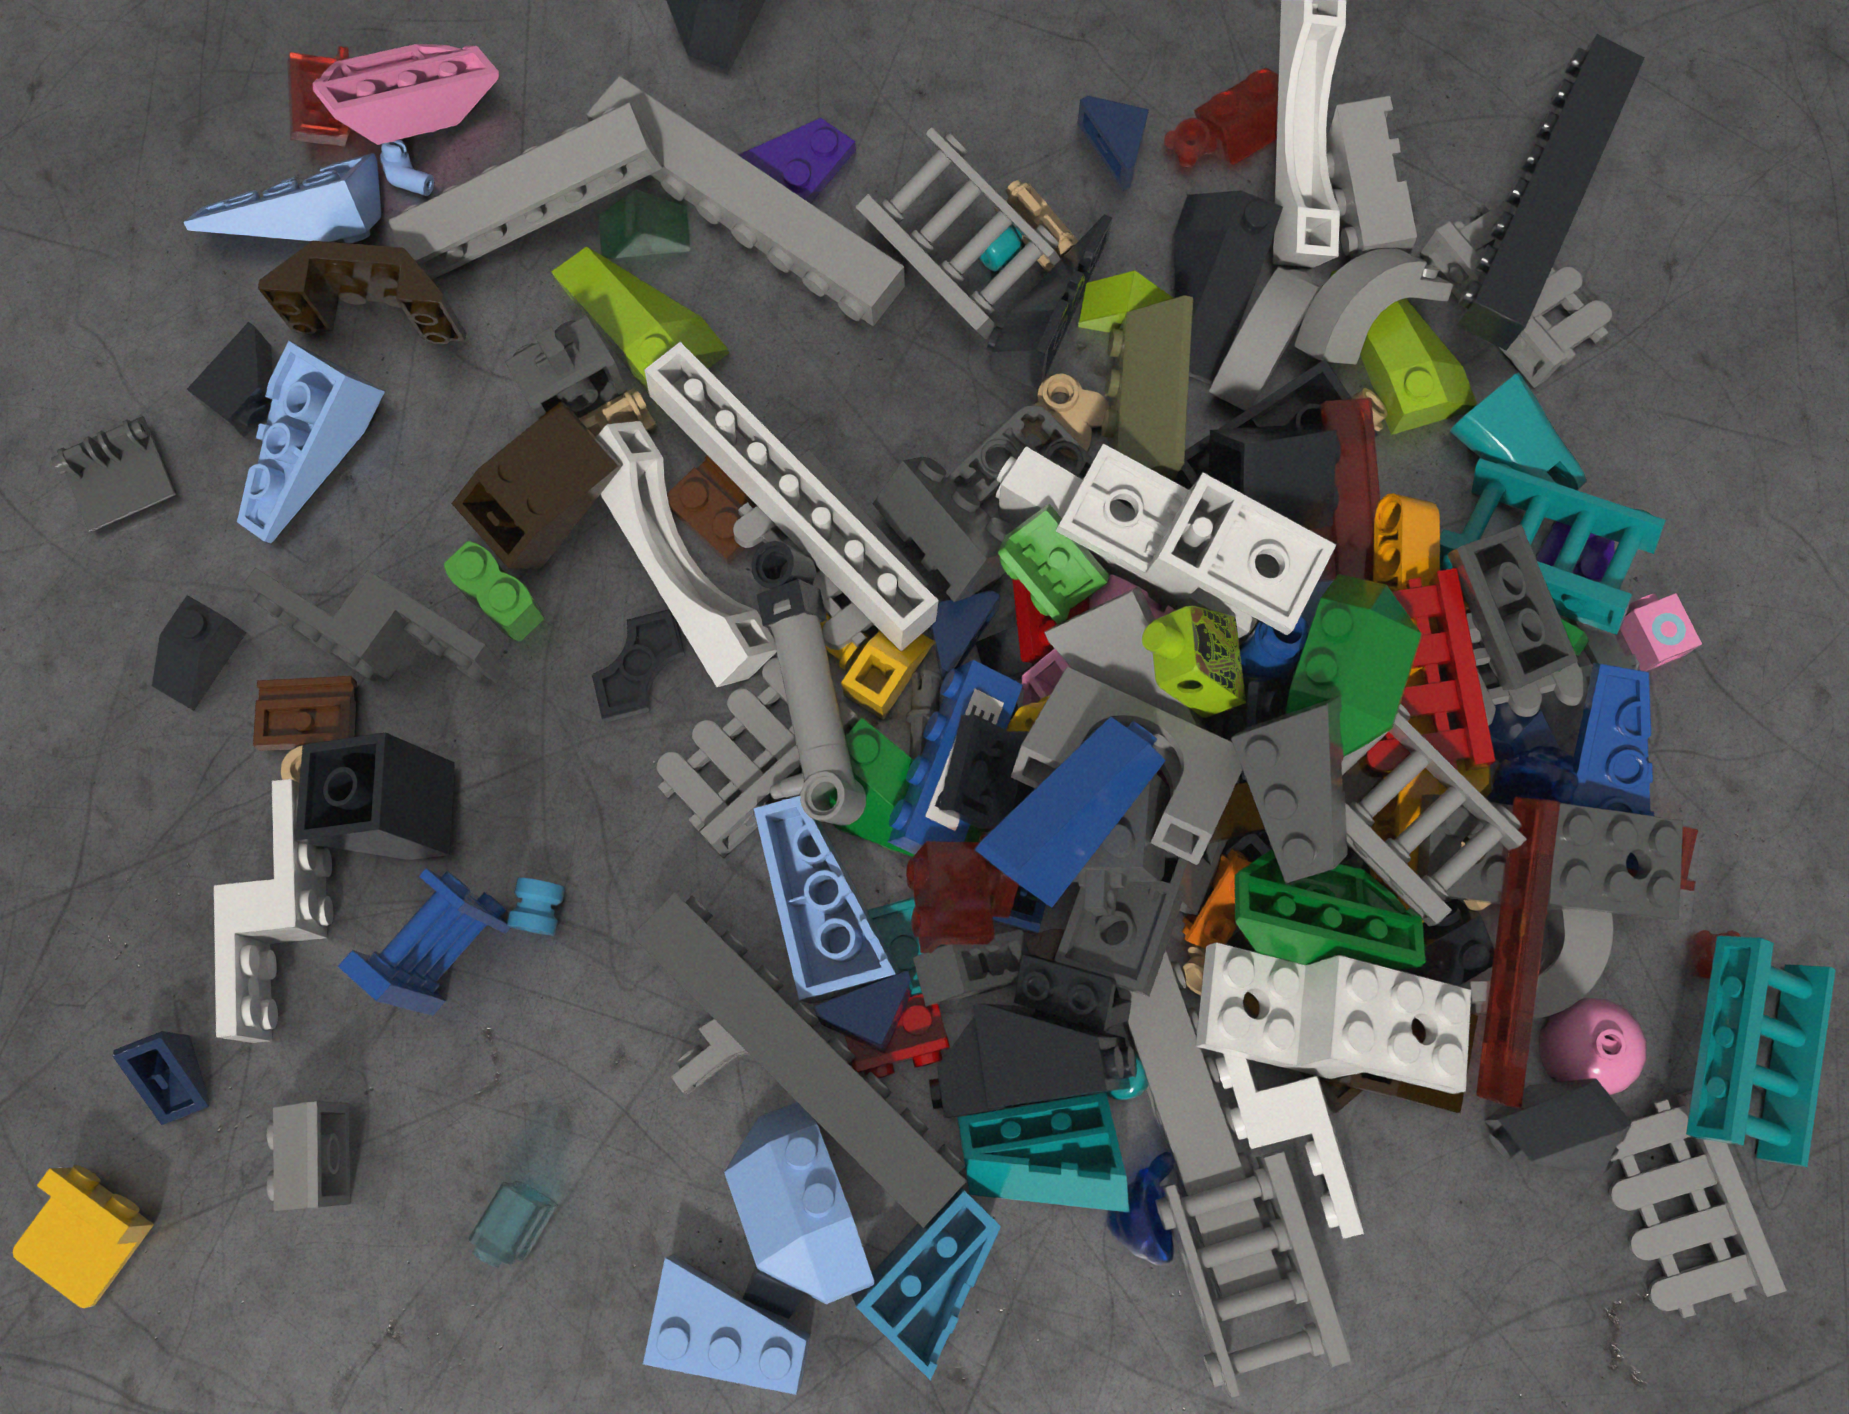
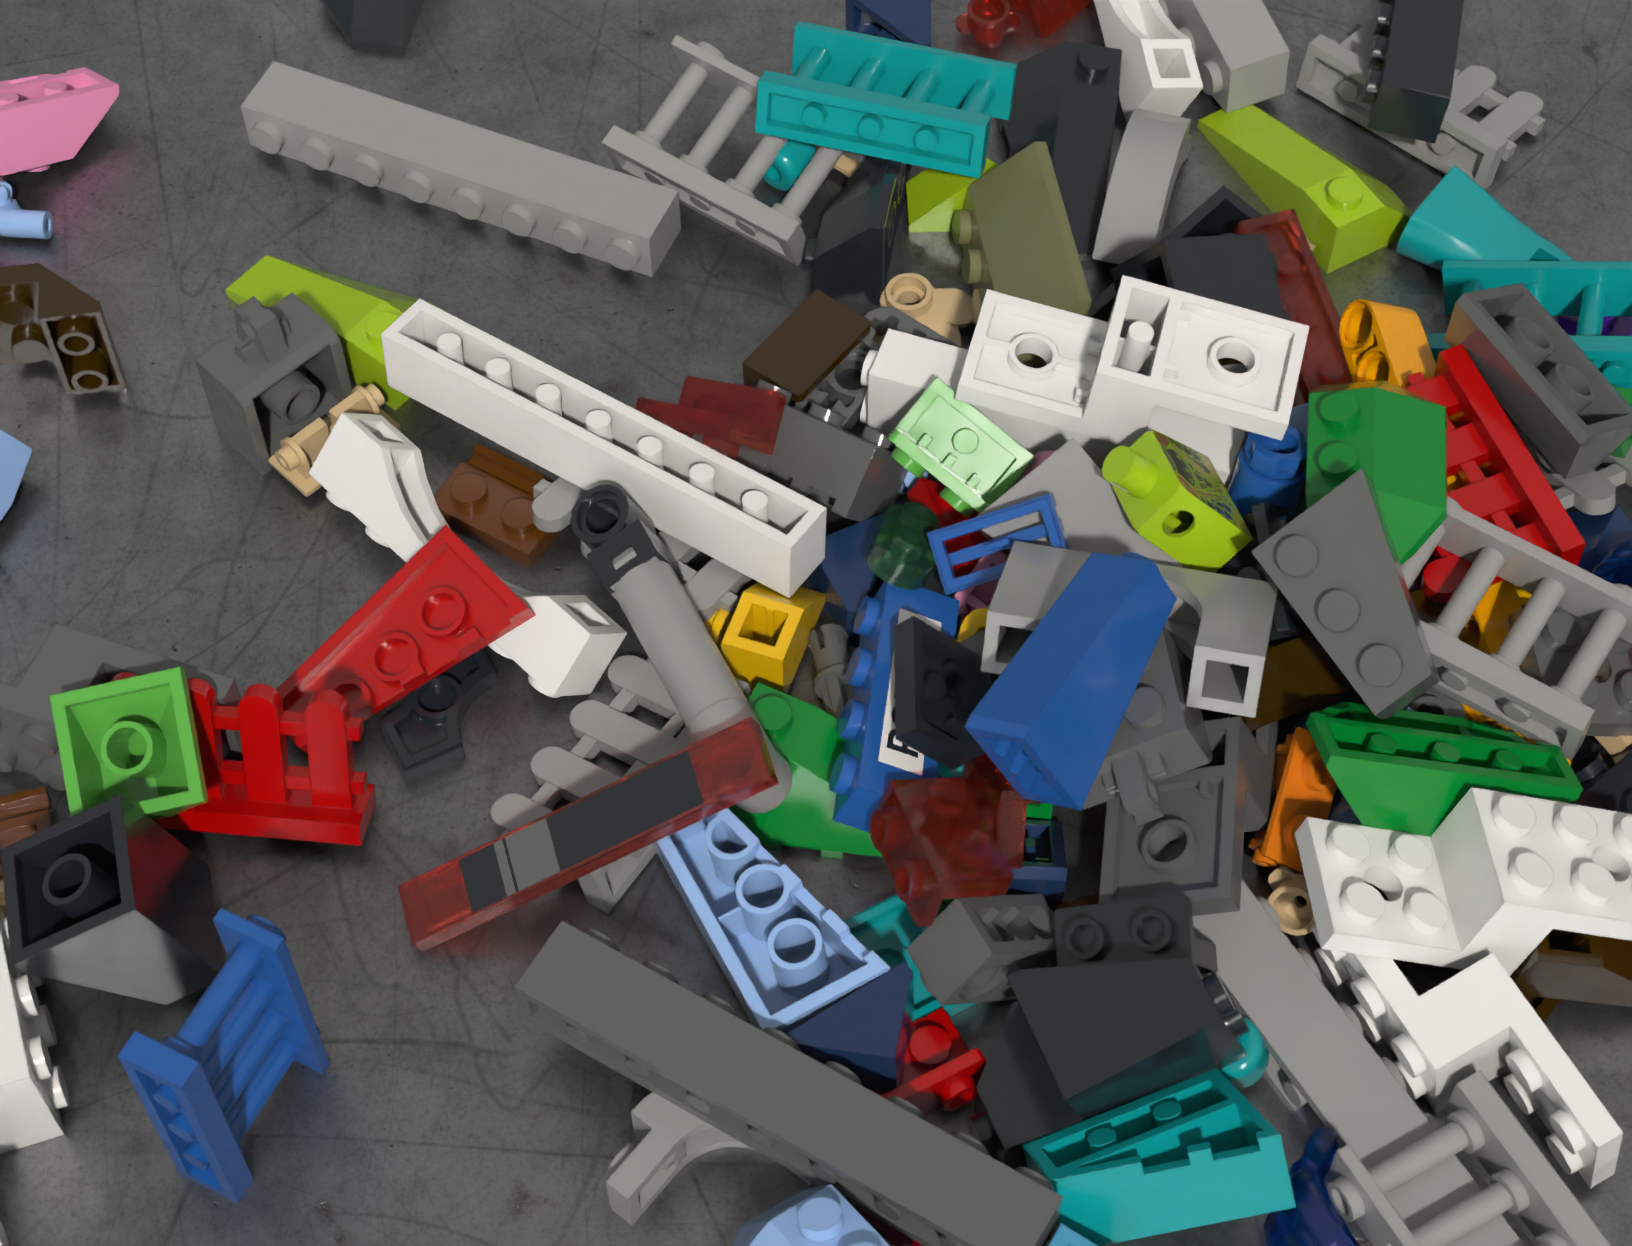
camera: 15 degrees left, 20 degrees down
light grey brick [388,103,662,280] -> none
bright green brick [444,541,545,641] -> none
dark brown slope [451,402,622,569] -> none
dark azure wheel [506,877,565,936] -> none
clear green slope [599,189,691,259] -> none
dark purple wing [738,118,856,204] -> none
light grey arch [1295,248,1454,365] -> none
none -> bright green slope [50,667,209,821]
none -> red fence [111,672,376,846]
none -> red wing [276,525,536,754]
none -> tile [398,717,779,951]
none -> clear red bracket [635,376,786,459]
none -> dark brown panel [742,289,871,402]
none -> teal fence [755,21,1018,179]
none -> clear green plate [866,502,942,590]
none -> blue tile [927,493,1071,595]

